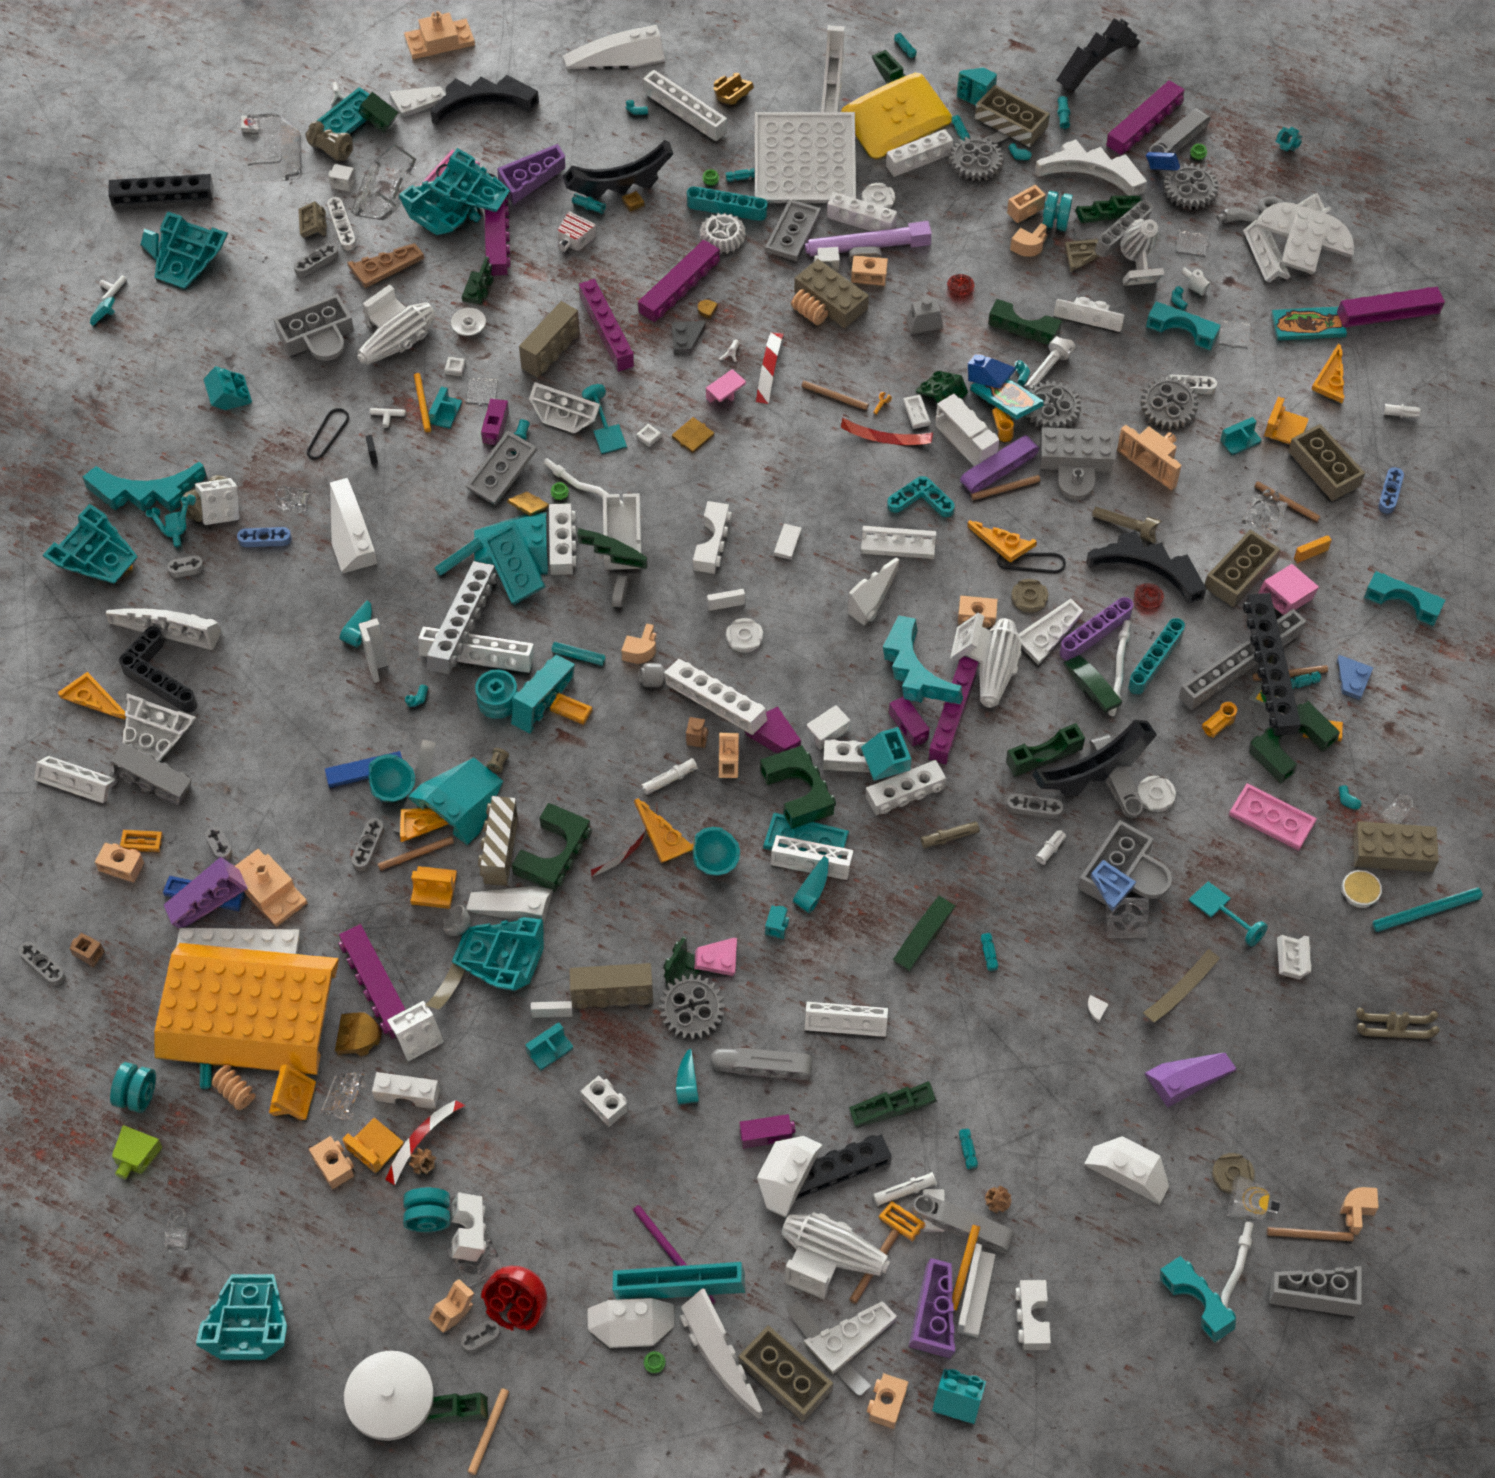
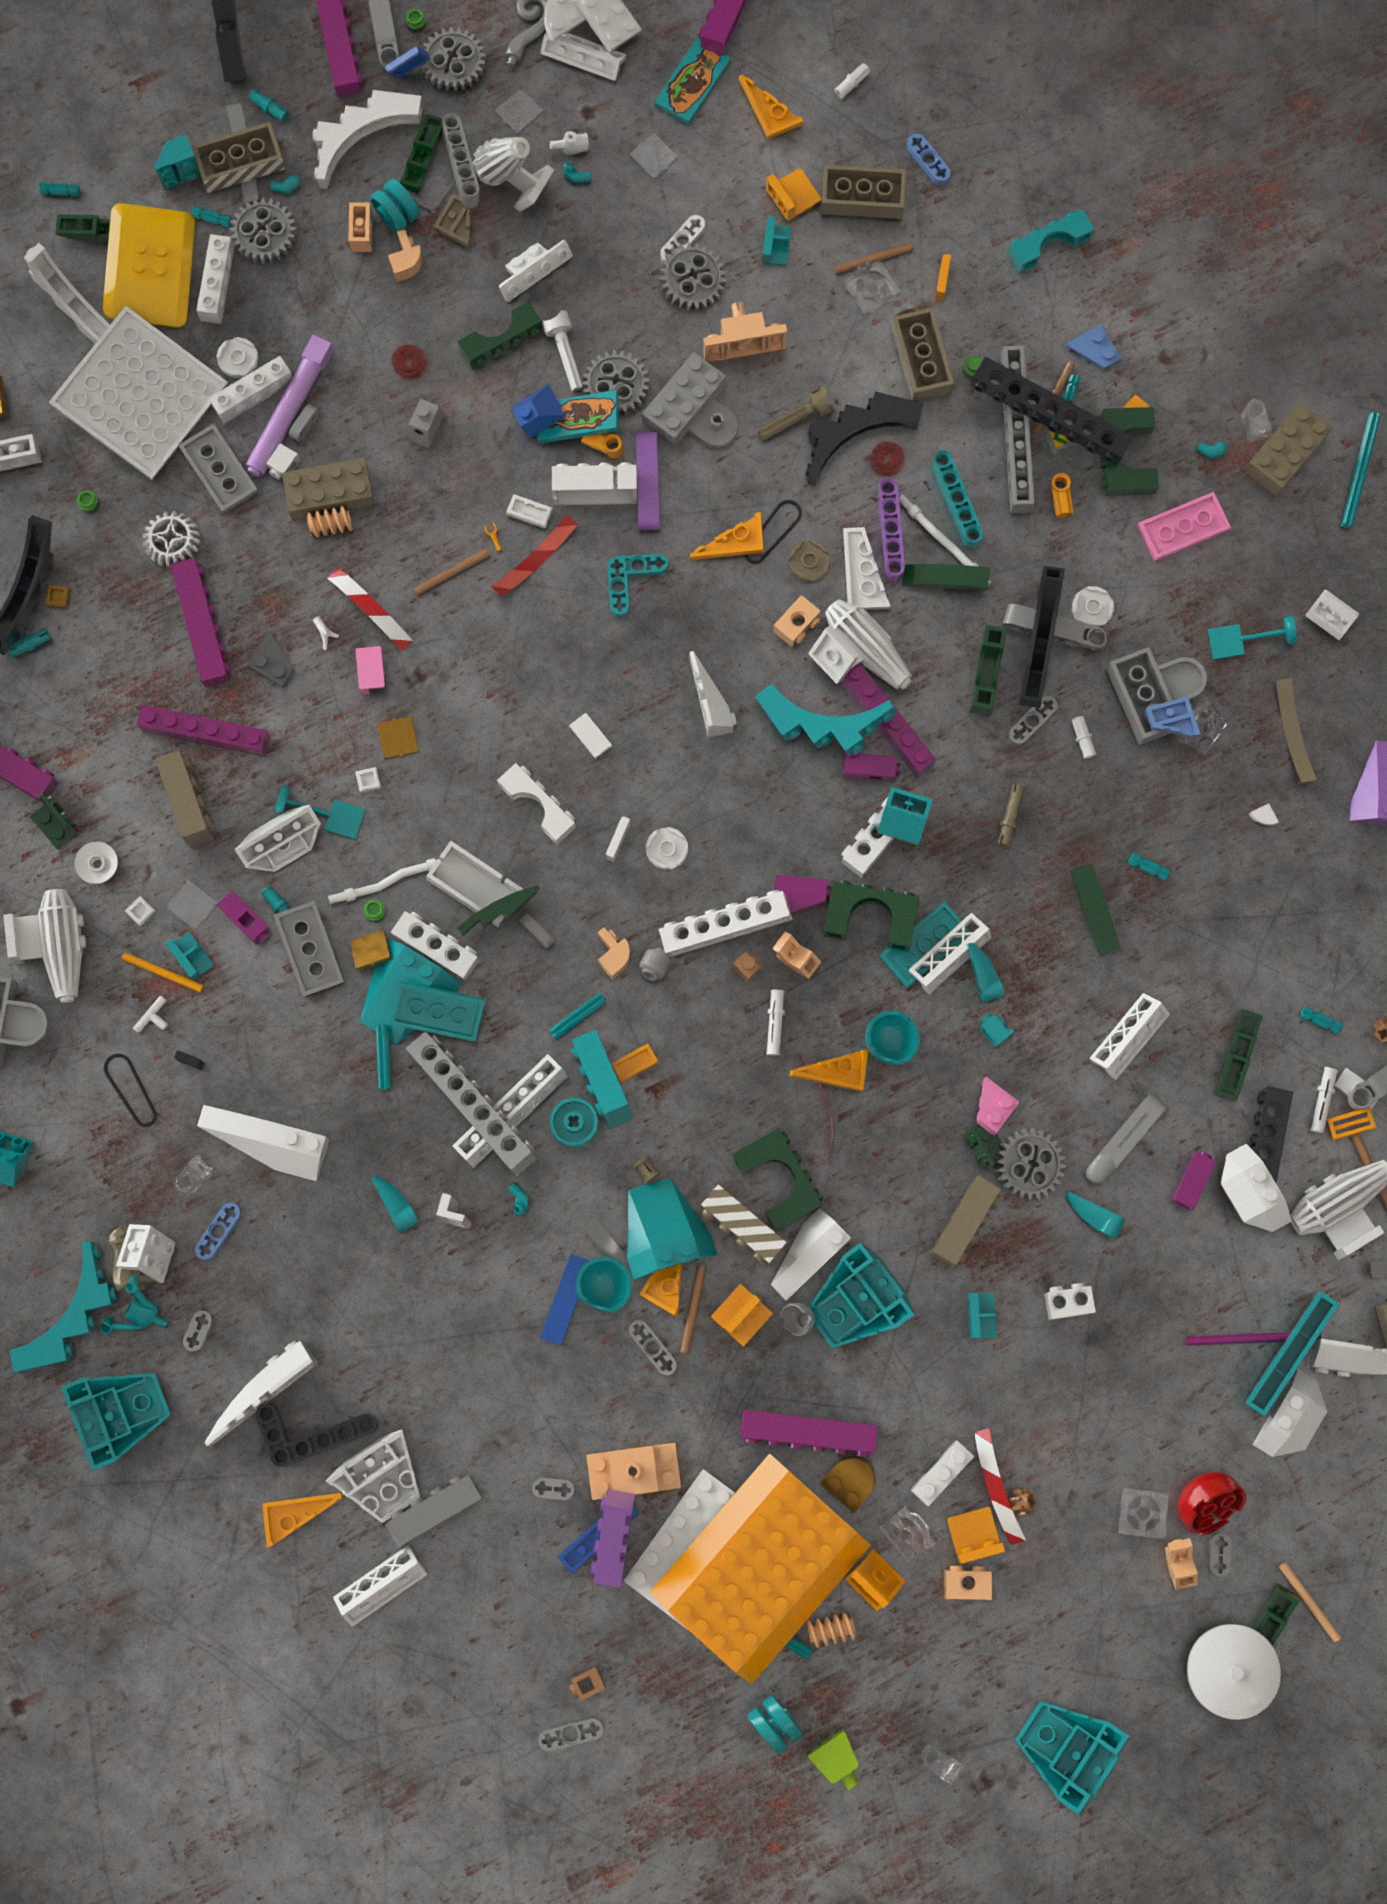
camera: 55 degrees left, 20 degrees up
light nougat brick [95,843,144,883] -> none
light orange tile [120,830,163,853] -> none
white bracket [387,1001,444,1061] -> none
teal wheel [403,1187,450,1233] -> none
dark tan sticker [425,963,465,1010] -> none
white arch [451,1192,486,1262] -> none
white tile [531,1001,573,1018] -> none
white torso [557,211,597,252] -> none
bright green plate [644,1351,666,1374] -> none
teal beam [686,186,767,221] -> none
pearl gold tile [698,300,718,319] -> none
teal axle [725,168,755,182] -> none
white panel [807,706,850,750] -> none
light nougat brick [851,256,888,286] -> none
white fence [861,526,936,559] -> none
white brick [865,760,946,816] -> none
dark green bracket [915,371,969,403] -> none
medium nougat piece [971,475,1041,501] -> none
teal arm [1014,360,1030,386] -> none
teal arch [1146,301,1221,350] -> none
bright pink brick [1258,564,1319,615] -> none
pearl gold tile [1341,870,1382,908] -> none

